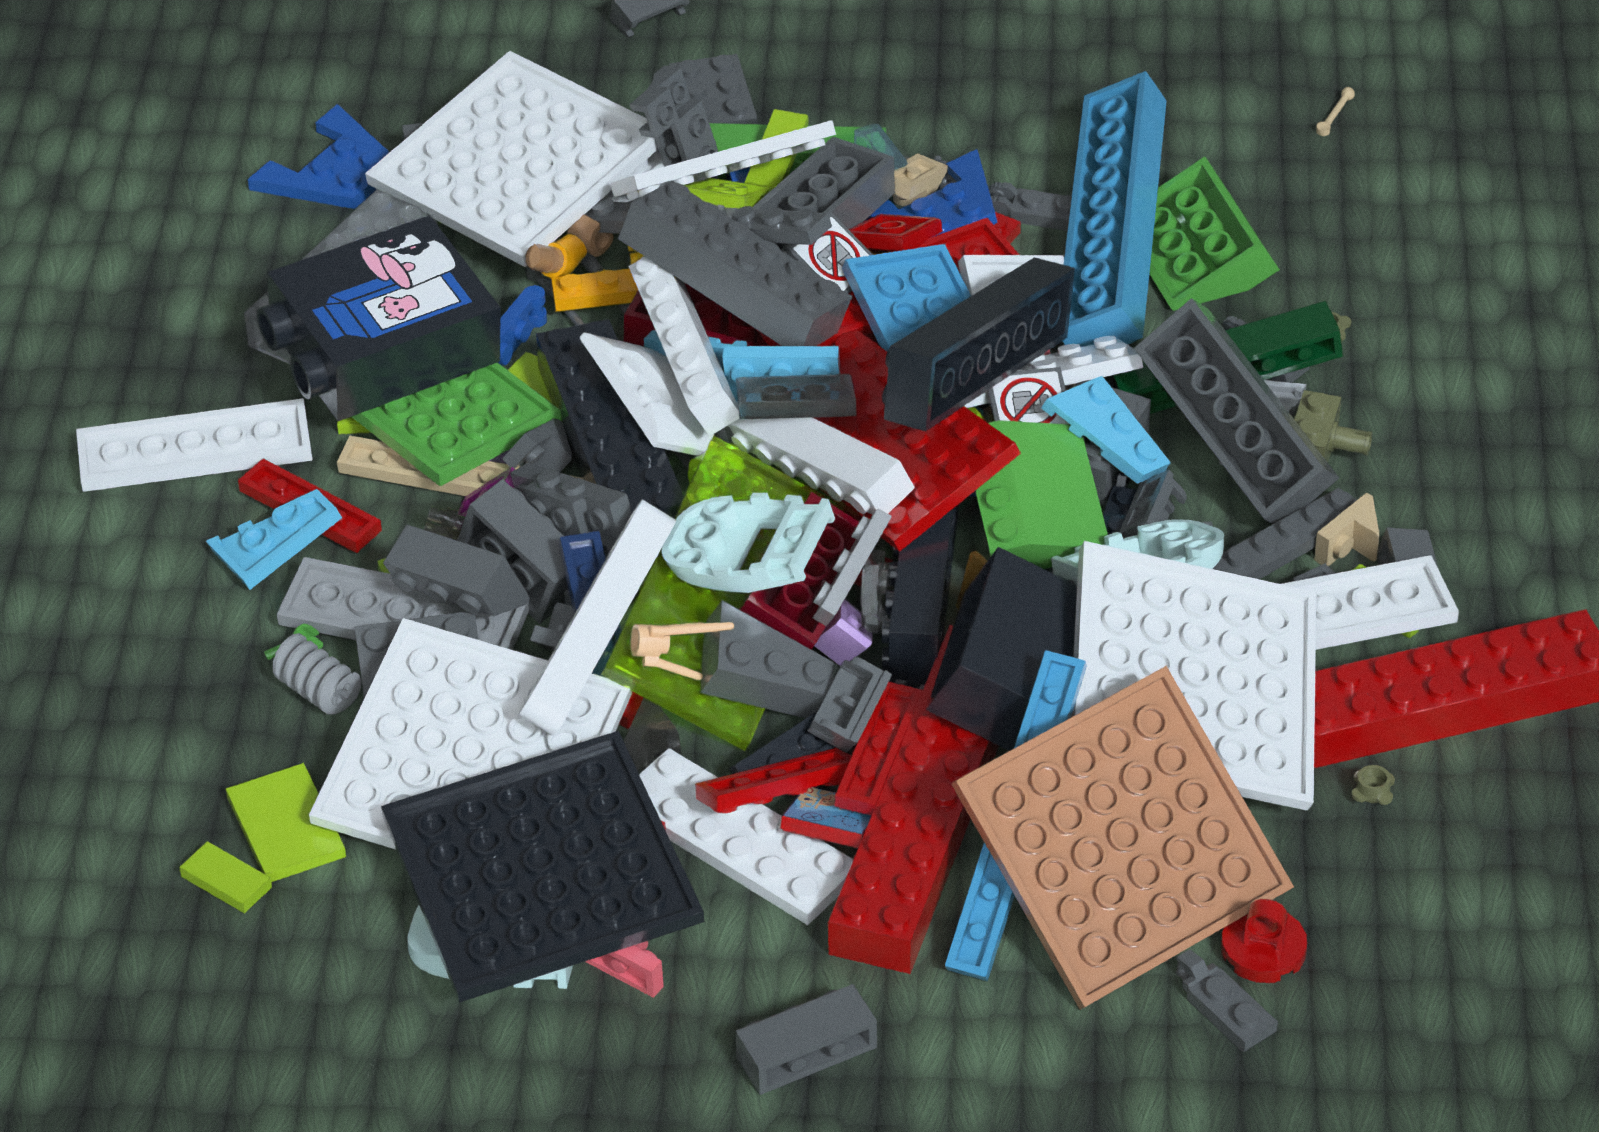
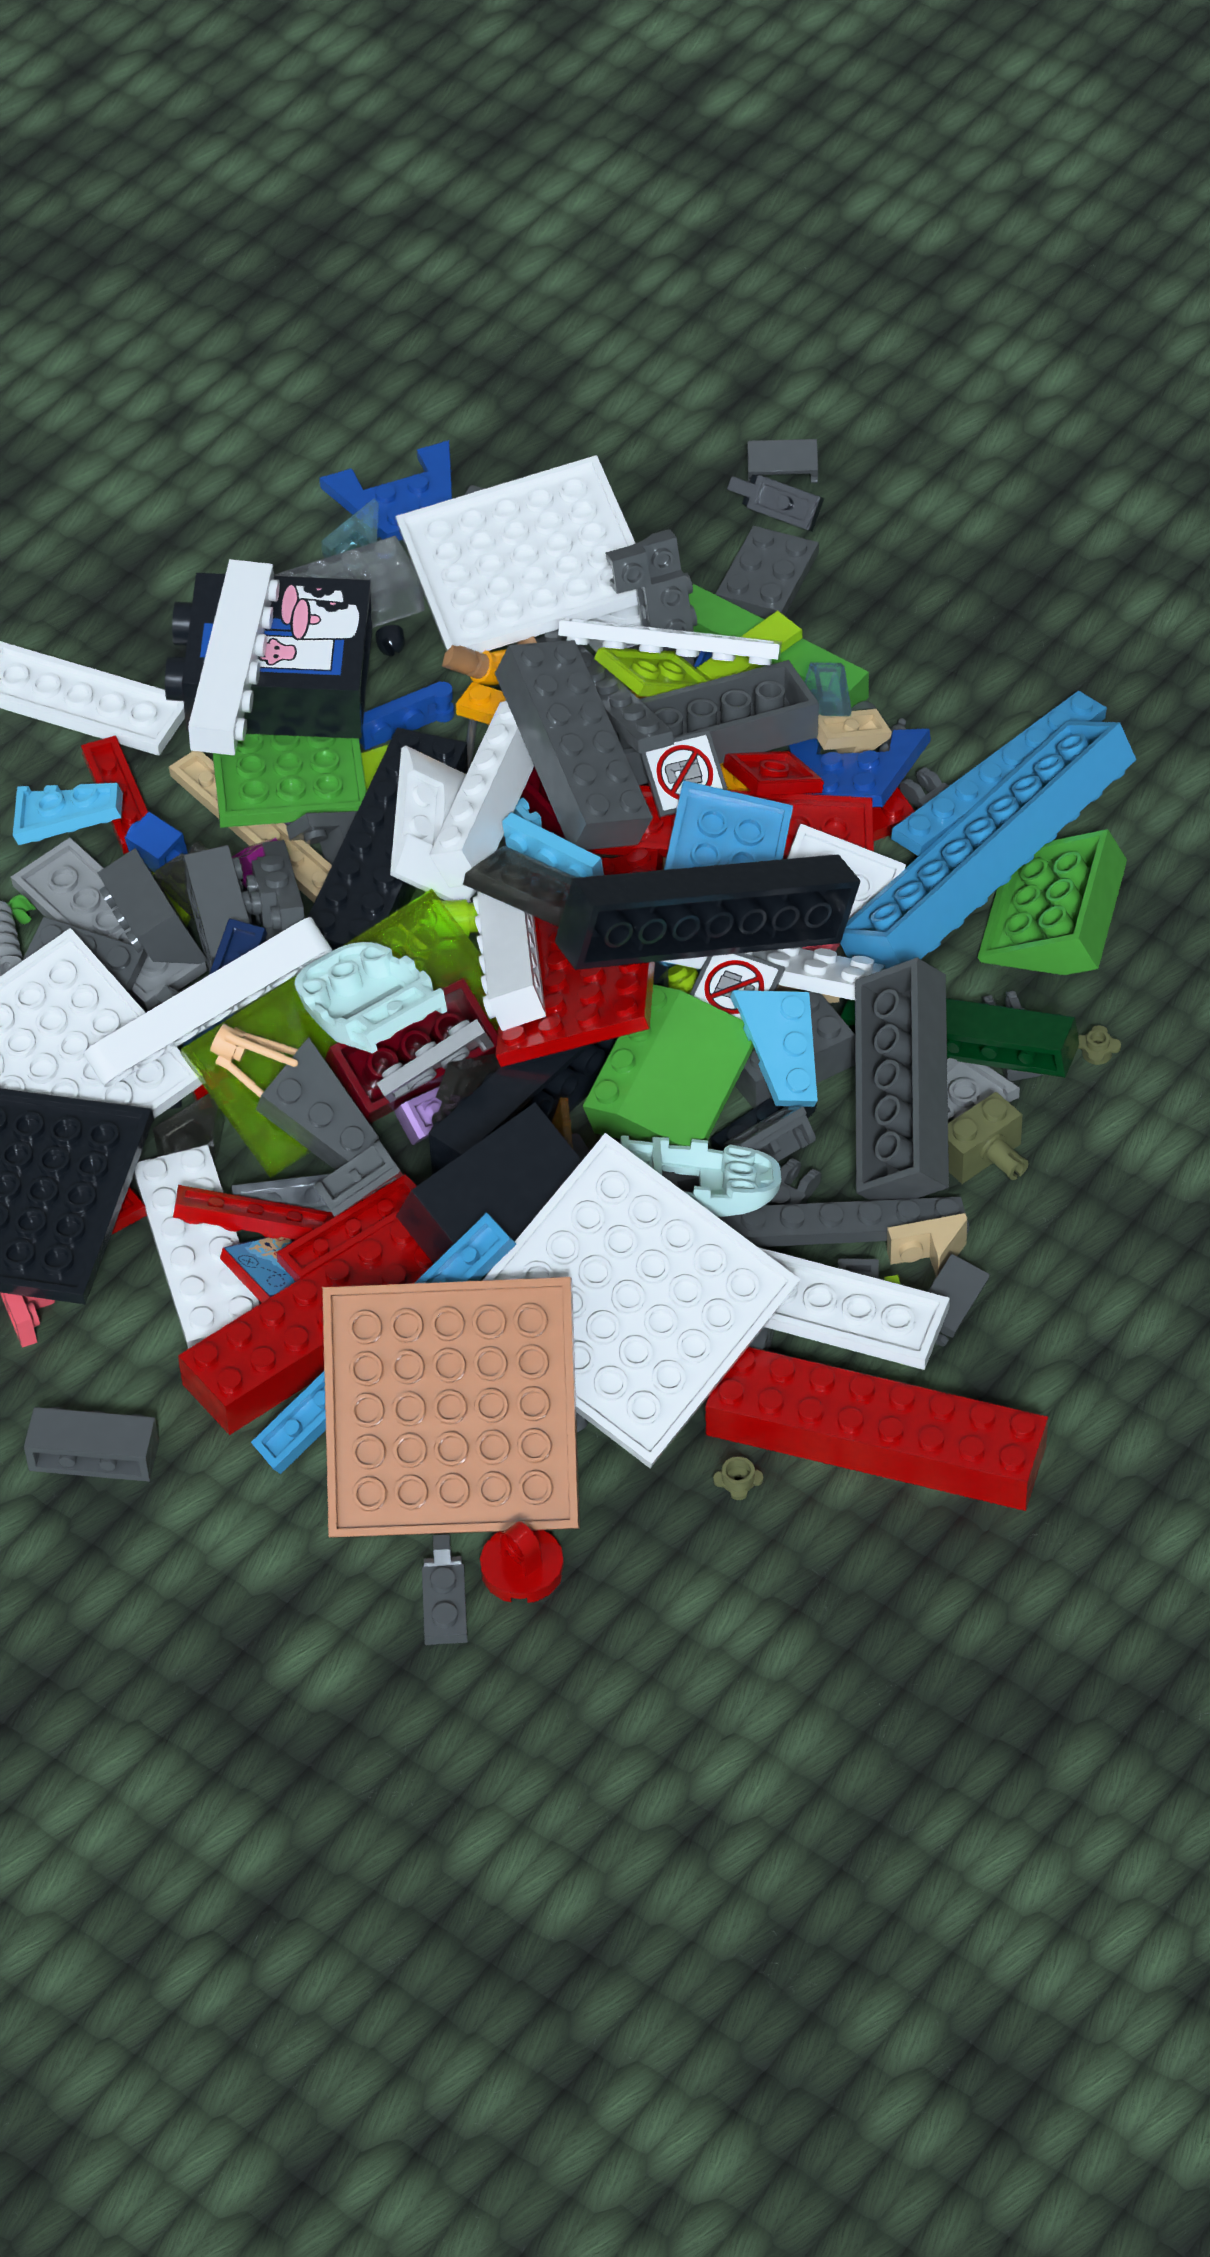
camera: 35 degrees right, 5 degrees up
none -> blue brick [125,812,188,879]
none -> white brick [188,559,280,755]
none -> clear light blue slope [321,498,380,565]
none -> black hinge [727,474,824,531]
none -> dark azure plate [891,690,1107,857]

